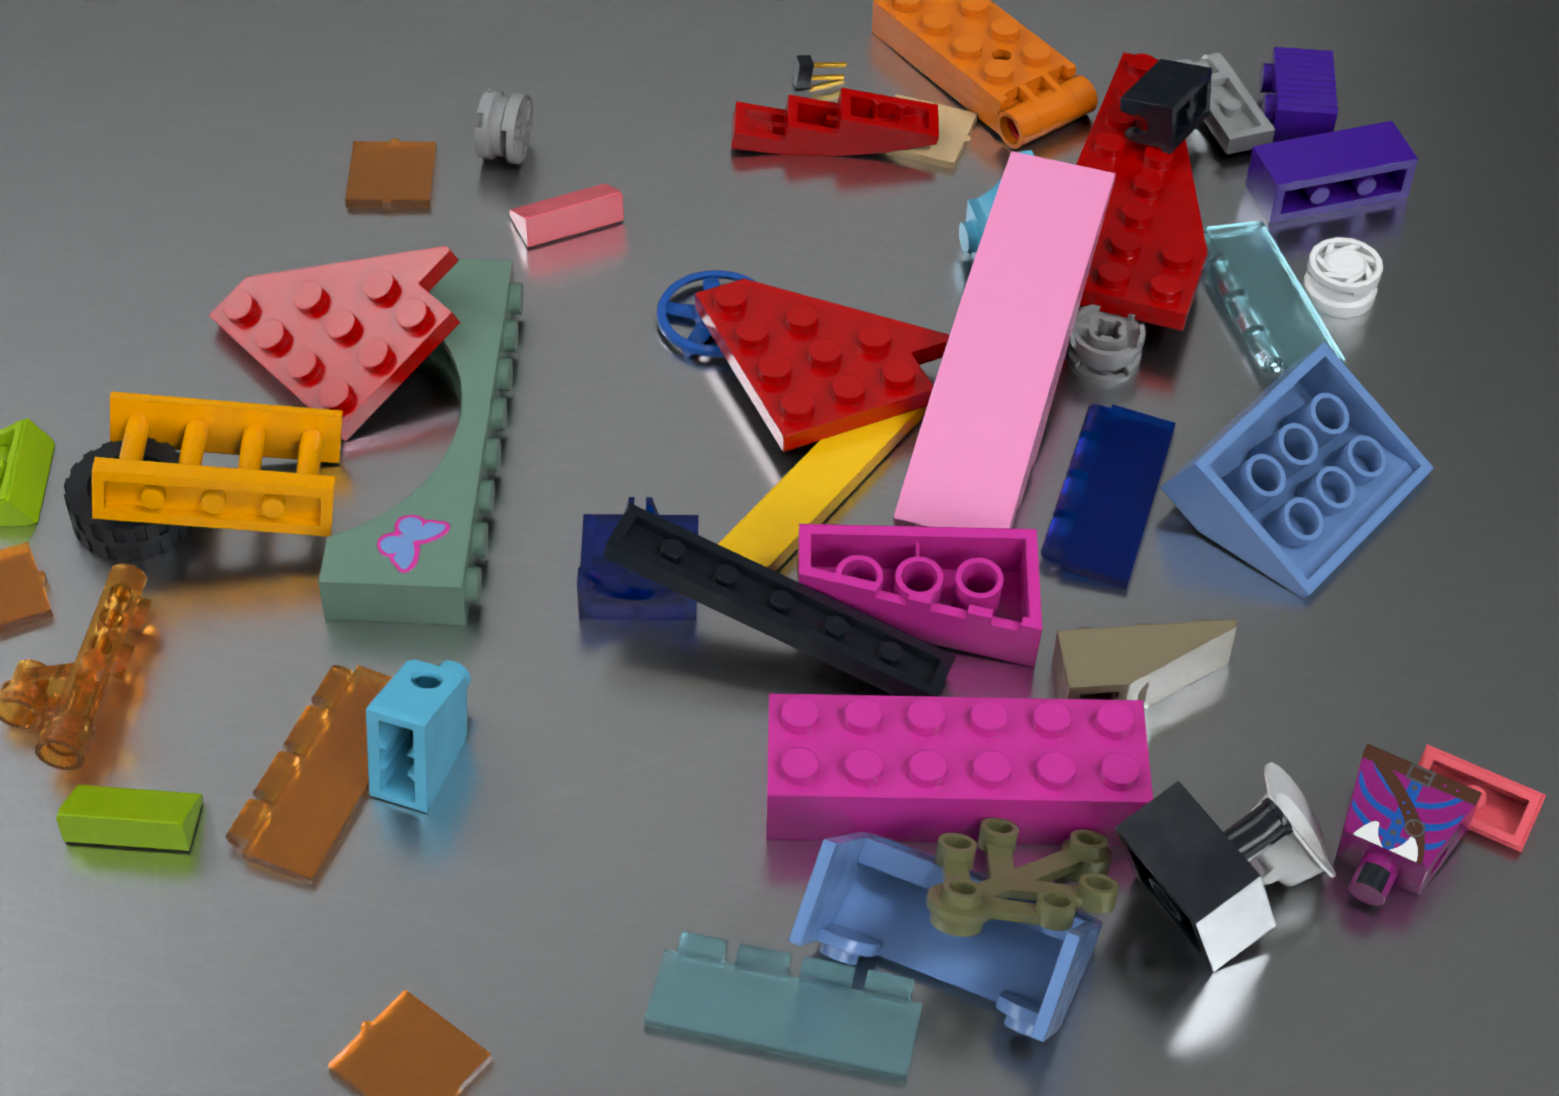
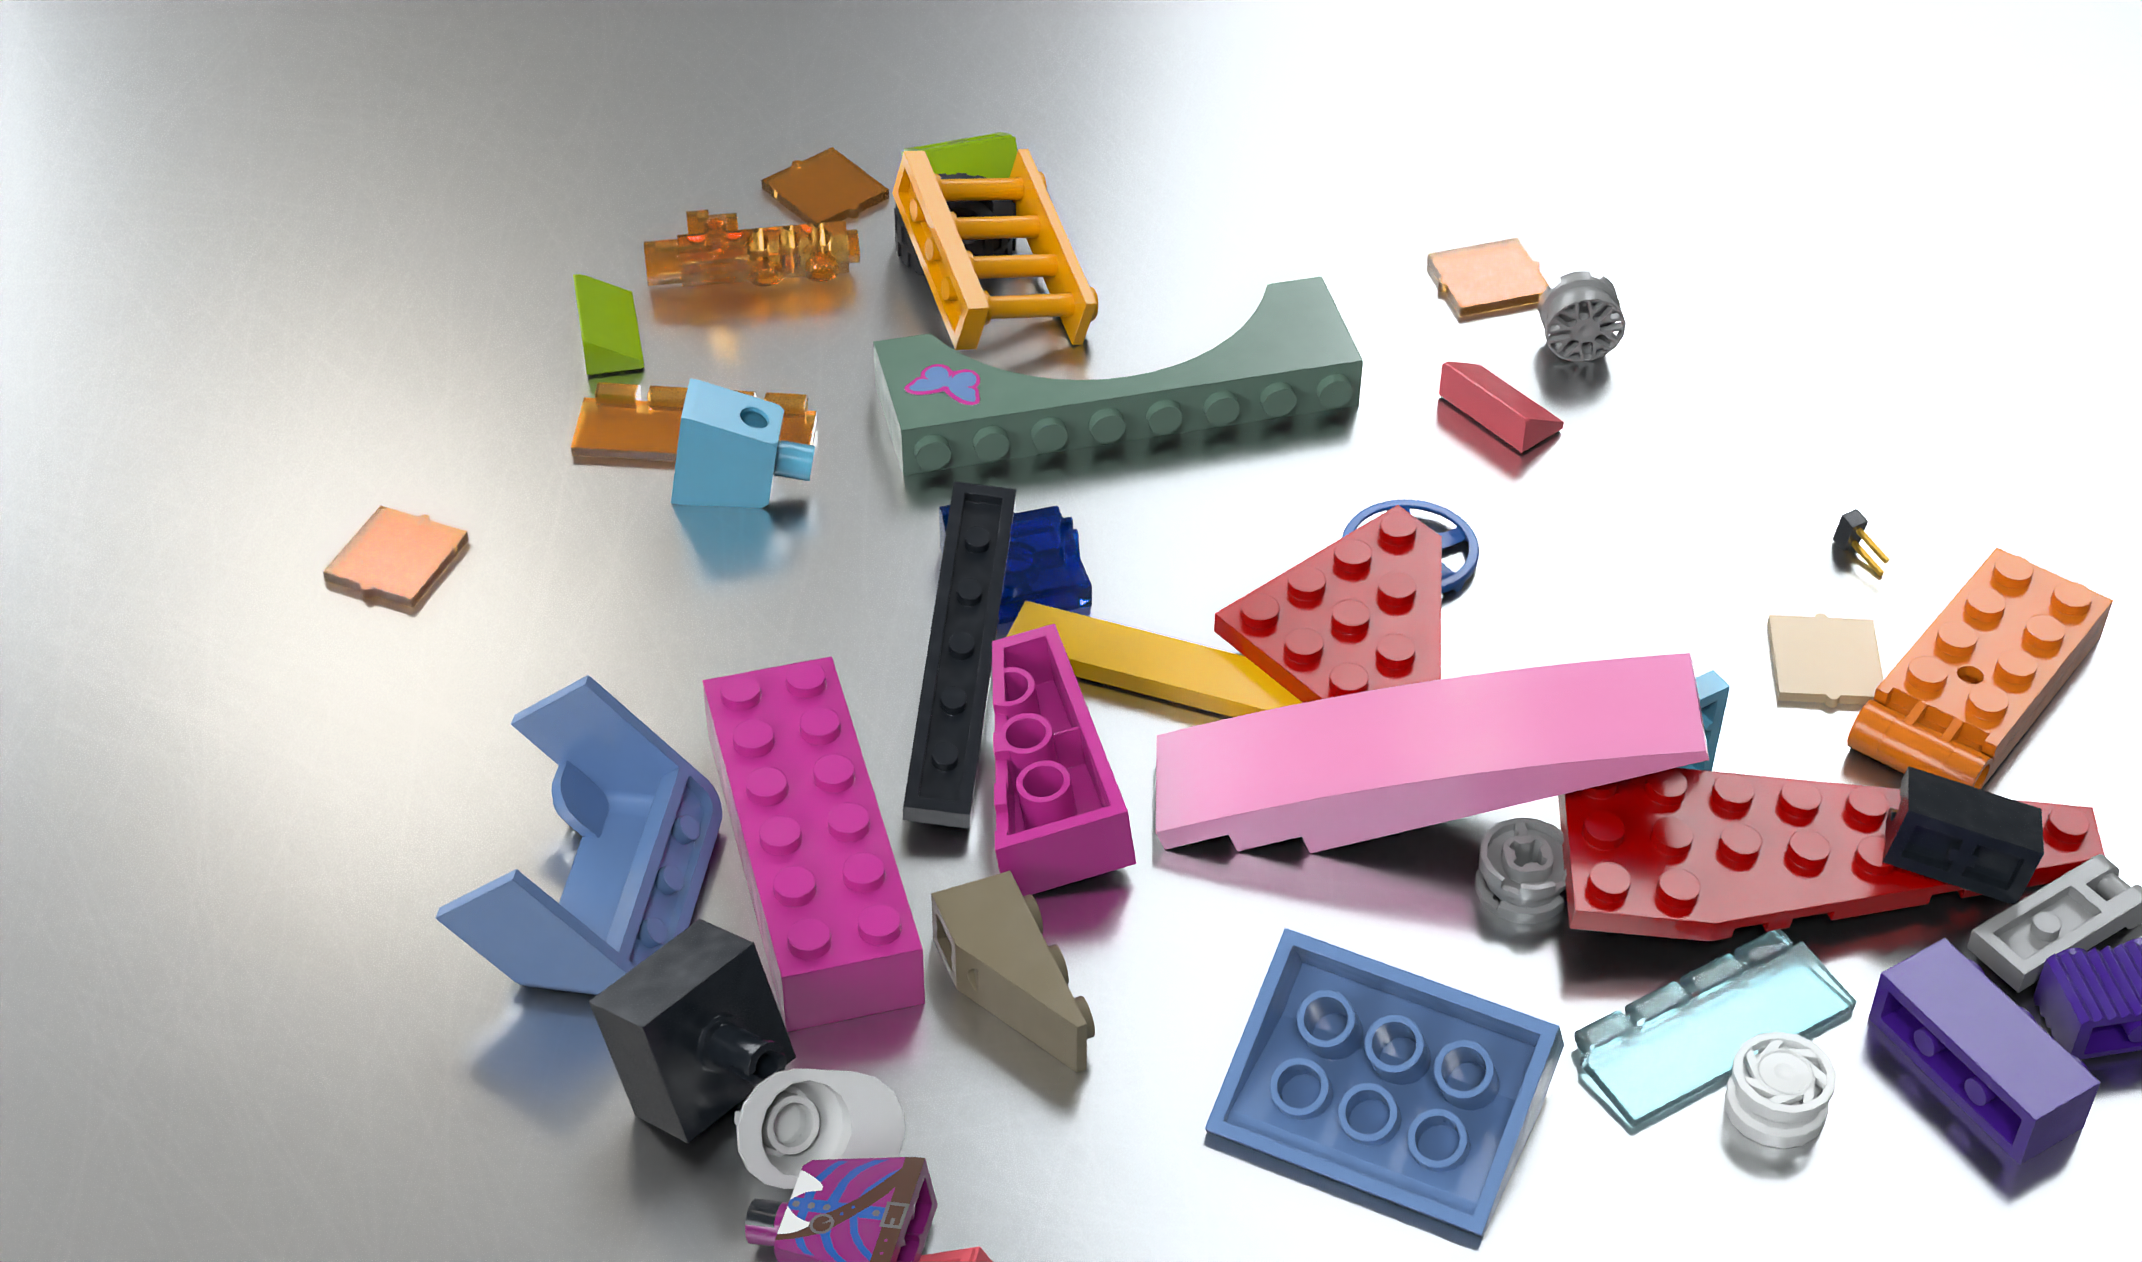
camera: 75 degrees right, 5 degrees down
wing [208,246,461,442] -> none
clear light blue windscreen [644,931,922,1082] -> none
red slope [731,88,939,156] -> none
olive plant [926,817,1119,937] -> none
clear blue windscreen [1041,404,1176,590] -> none

